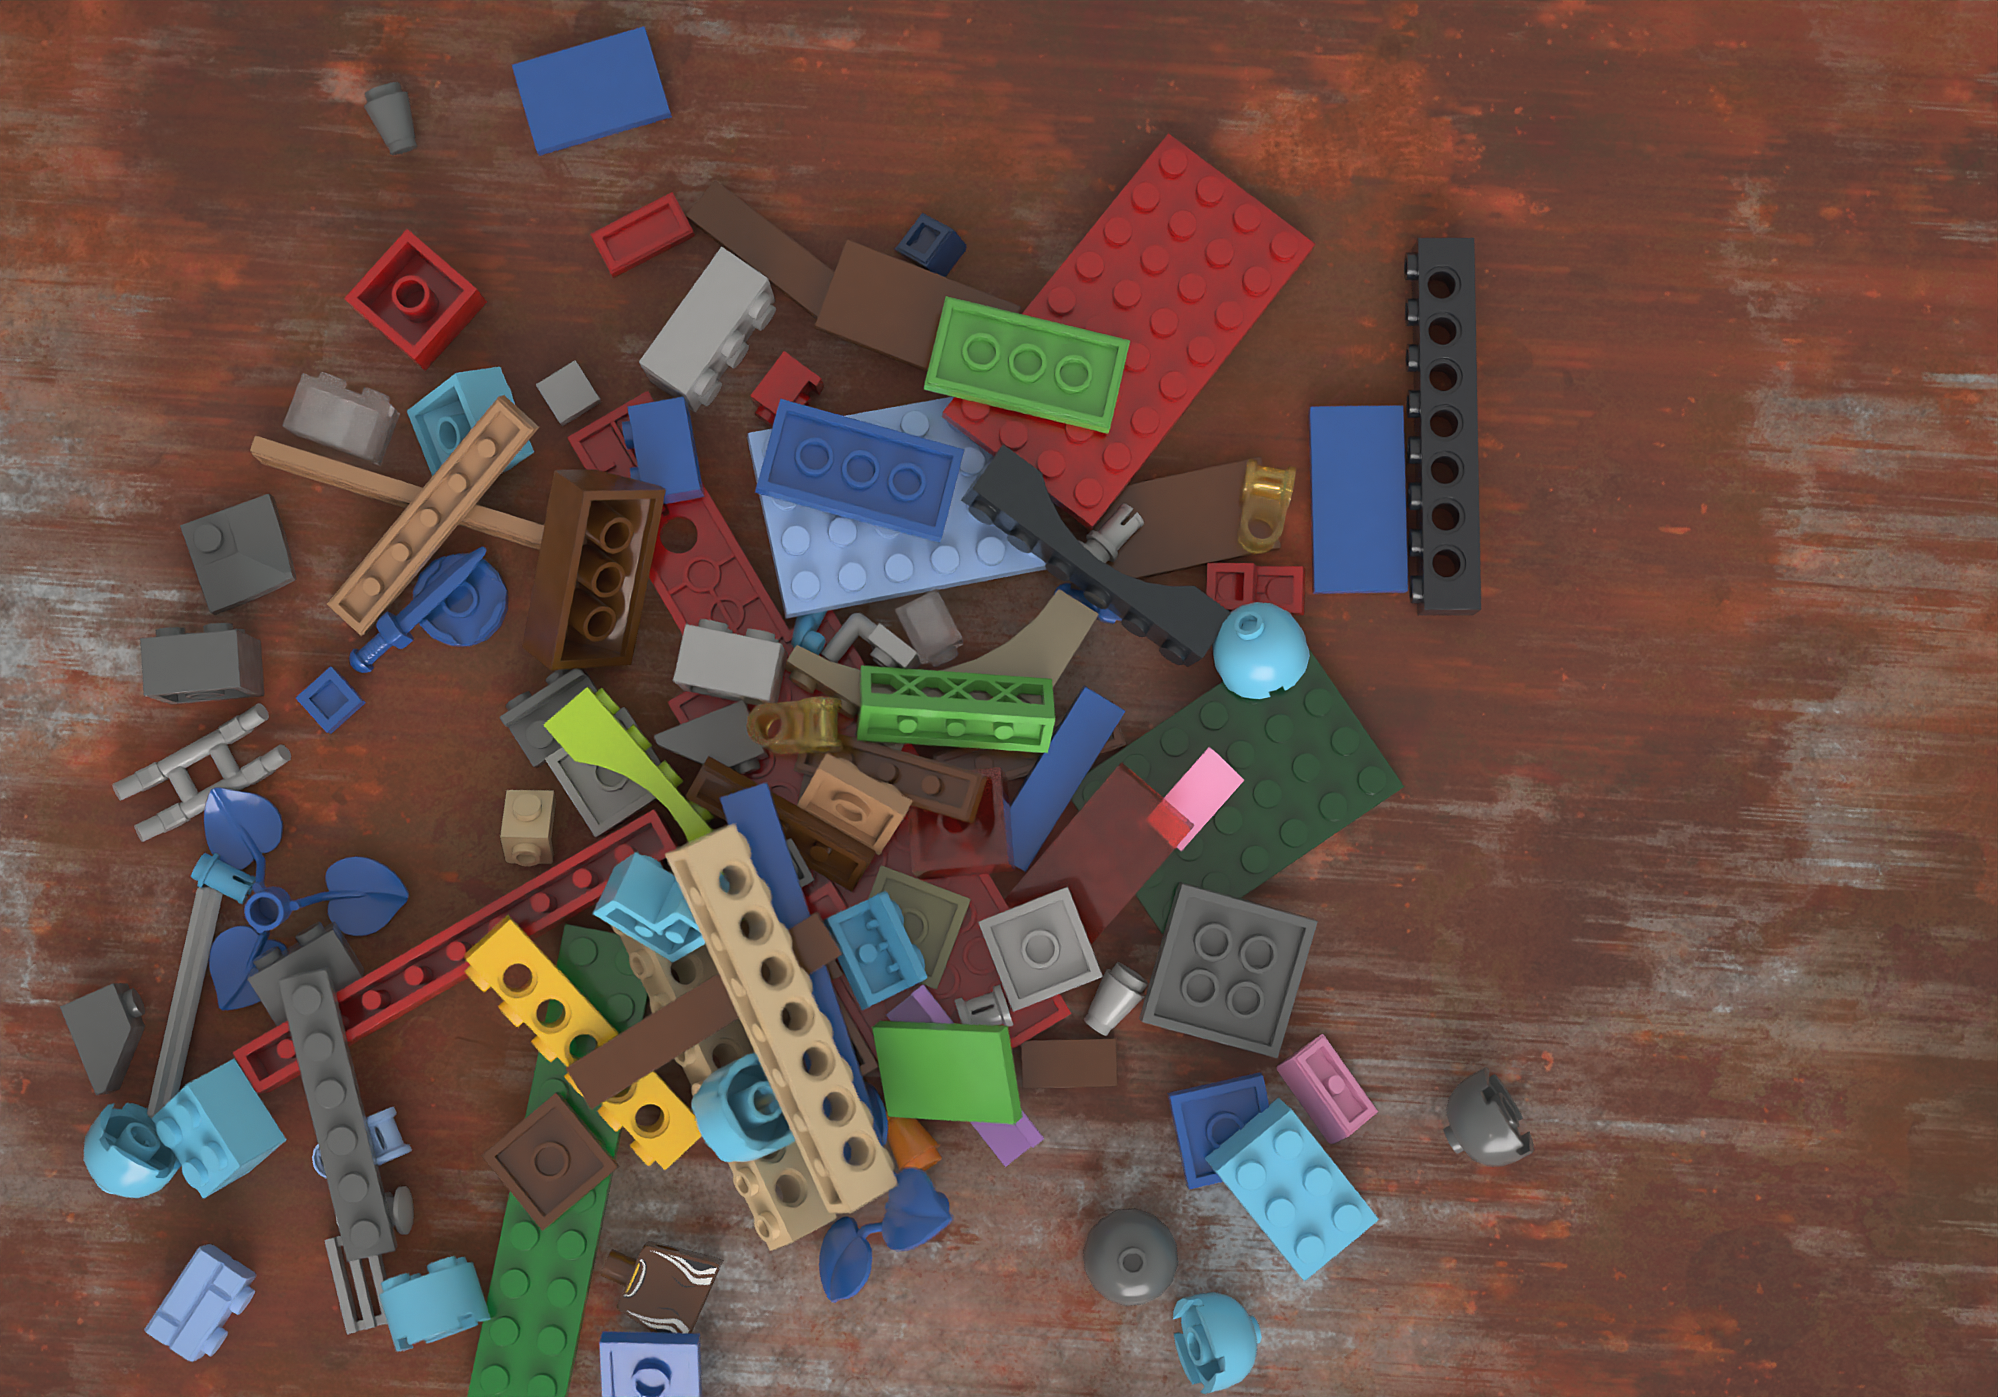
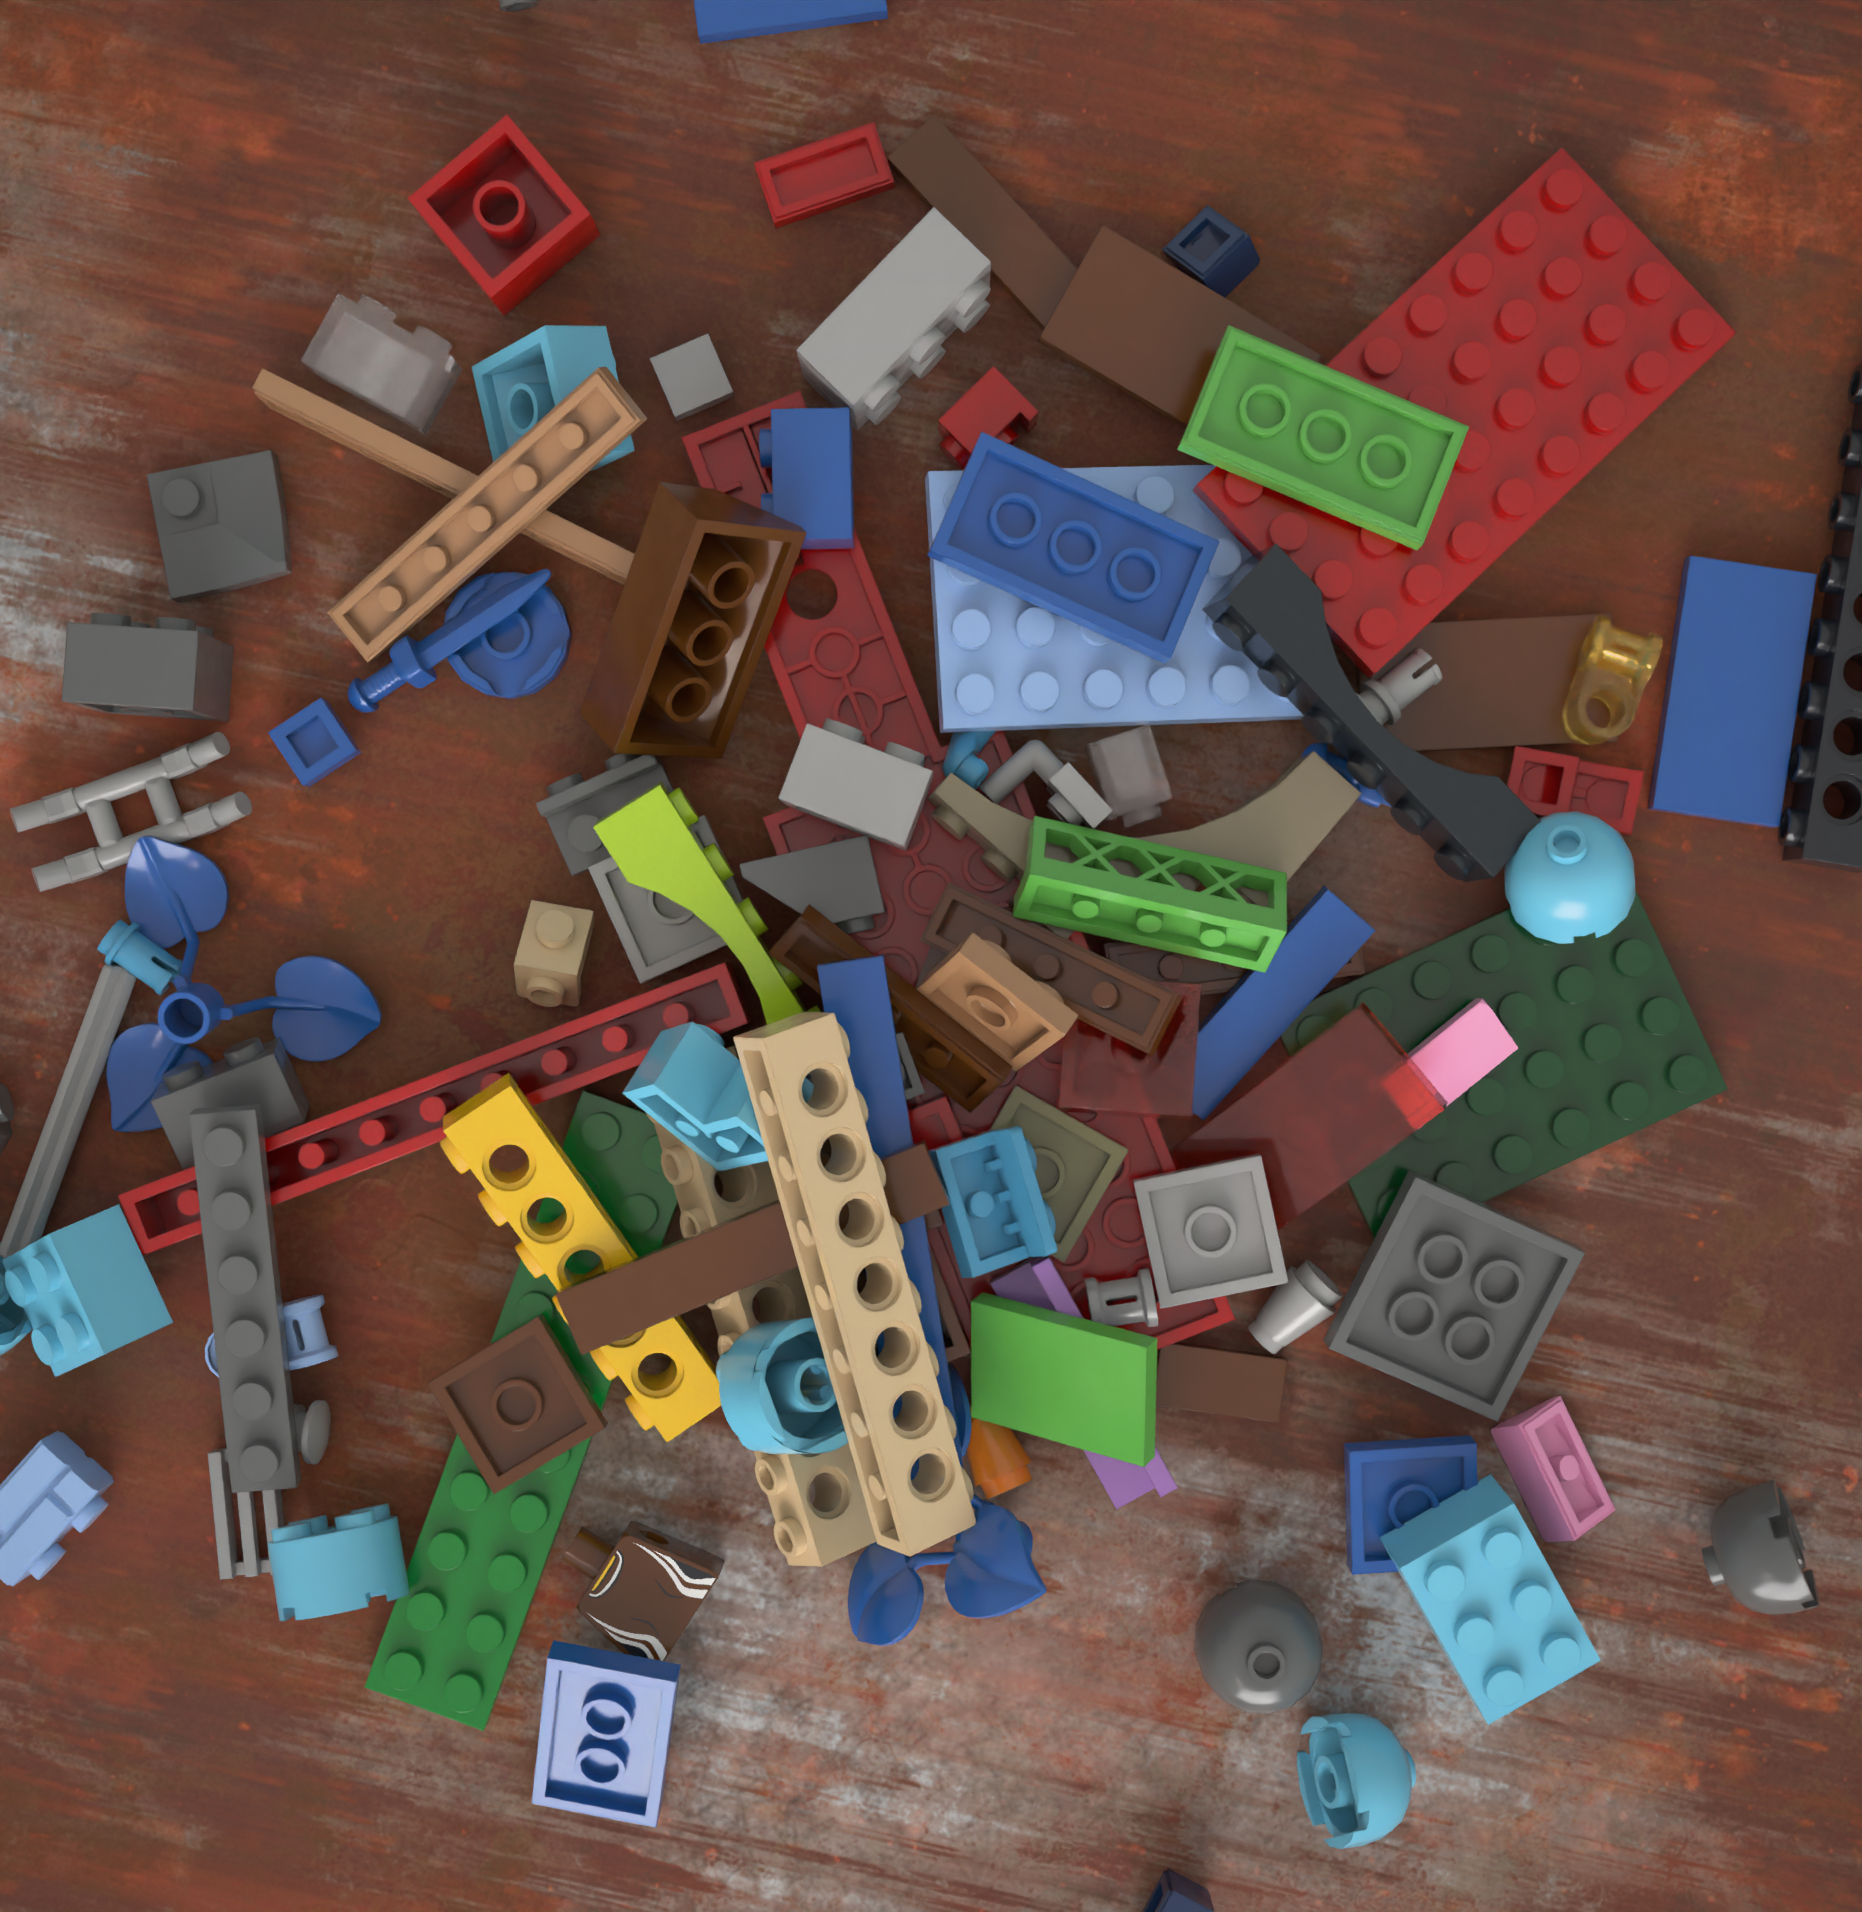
camera: 15 degrees right, 5 degrees up
clear yellow piece [746,697,843,754] -> none

